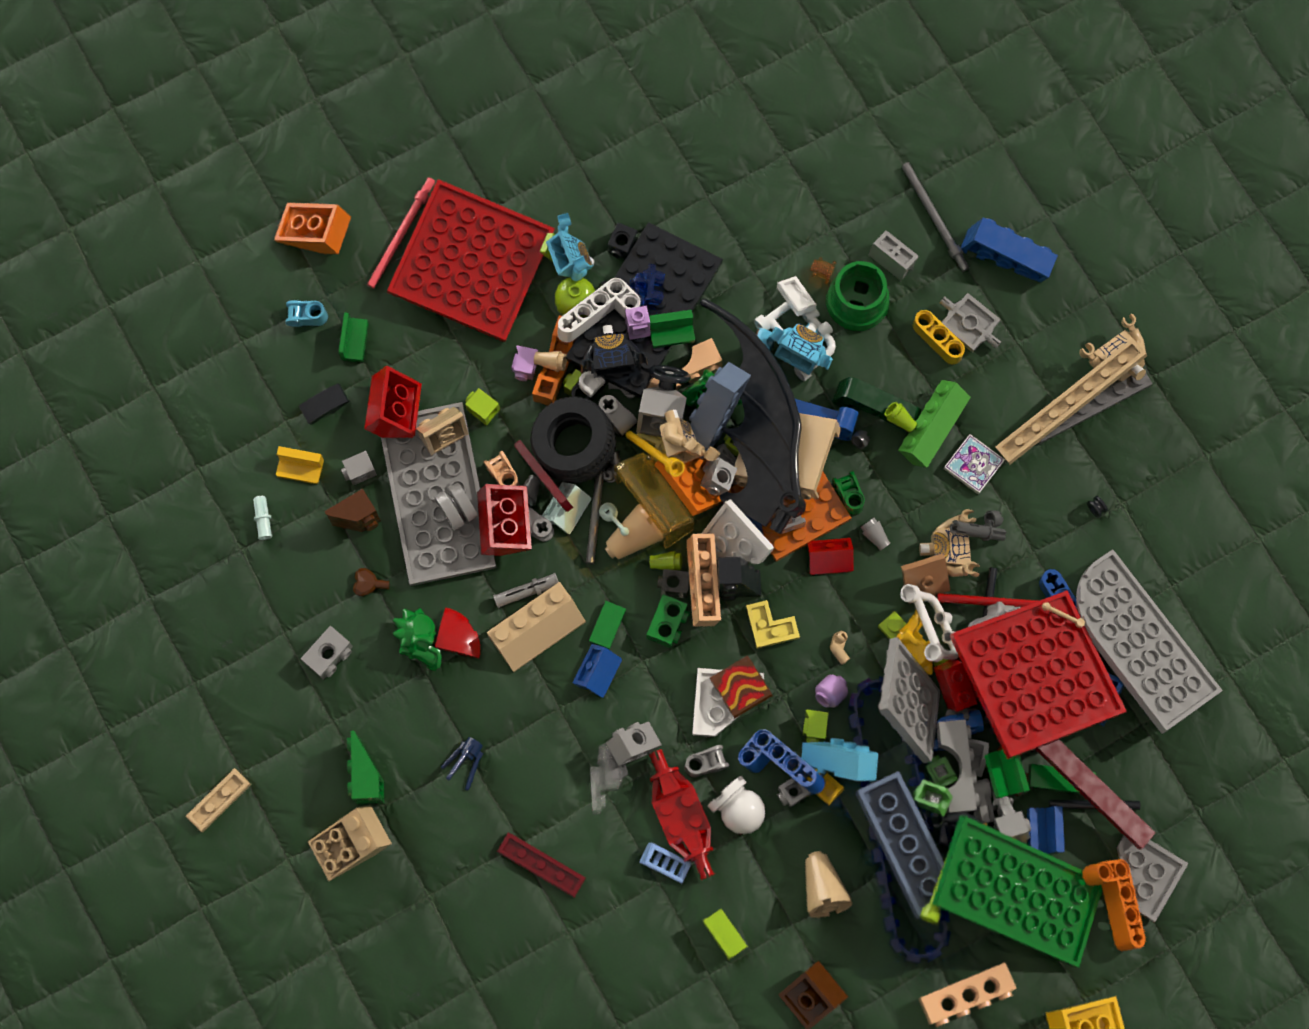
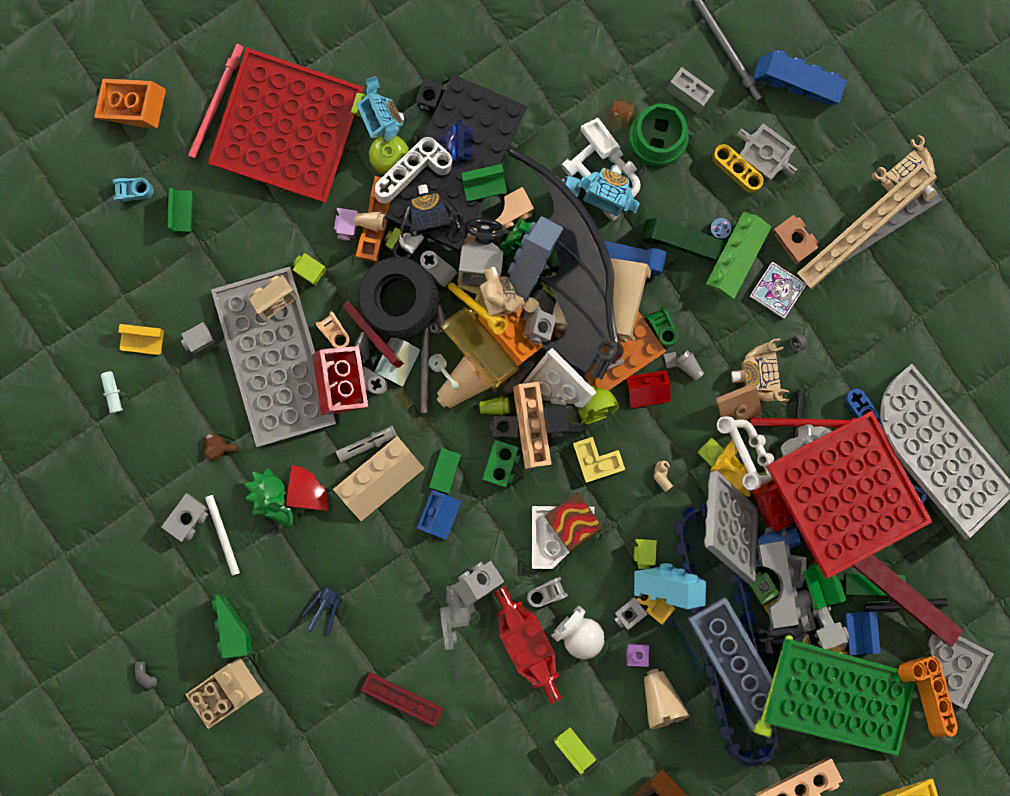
camera: 10 degrees left, 10 degrees up
tan tile [186,768,251,833] -> none
black slope [299,384,349,425] -> none
reddish brown slope [325,489,381,532] -> none
red slope [364,366,422,438] -> none
light grey wheel [434,482,478,531] -> none
lavender window [625,306,651,340] -> none
light blue slope [639,842,692,883] -> none
blue beam [738,729,825,794] -> none
lavender head [815,675,848,708] -> none
dark grey hinge [851,430,870,449] -> none
lime cone [885,402,917,432] -> none
bright green window [914,780,953,817] -> none
dark grey axle [950,520,1006,541] -> none
tan hinge [1042,602,1085,628] -> none
black bush [1087,496,1108,518] -> none
none -> dark grey arm [135,661,157,689]
none -> white bar [205,495,240,576]
none -> black tile [503,358,536,397]
none -> lime cylinder [577,386,619,424]
none -> medium lavender brick [626,644,649,667]
none -> light grey window [663,352,677,368]
none -> medium blue tile [710,218,731,239]
none -> nougat brick [772,215,819,264]

